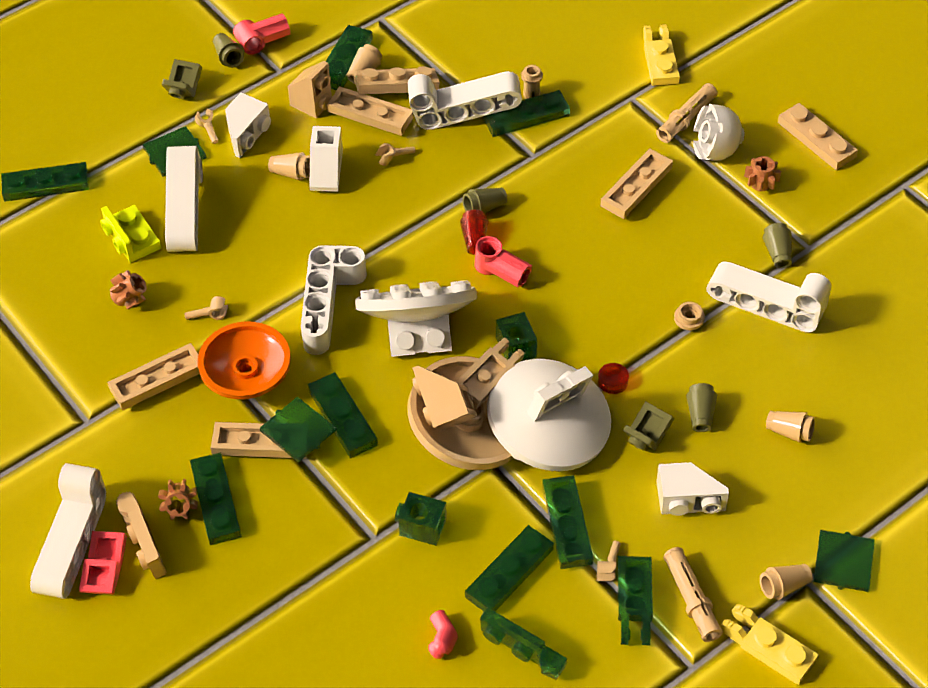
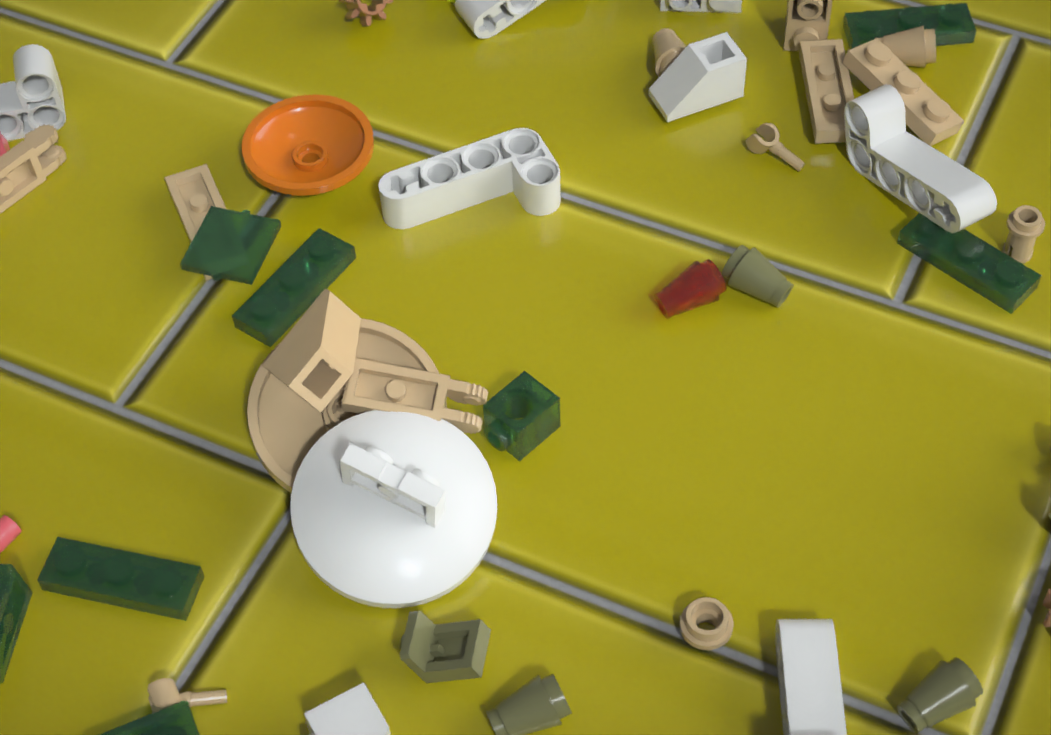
camera: 65 degrees right, 0 degrees up
tan plate [107,343,199,411] -> none
nougat gear [158,479,198,521] -> none
tan hand [185,296,228,320] -> none
clear green plate [190,452,242,545] -> none
white bracket [355,280,477,357] -> none
clear green brick [395,492,447,546] -> none
coral piece [474,236,532,288] -> none
clear green plate [542,475,594,569] -> none
clear red tile [598,363,629,394] -> none
tan plate [600,148,673,219] -> none

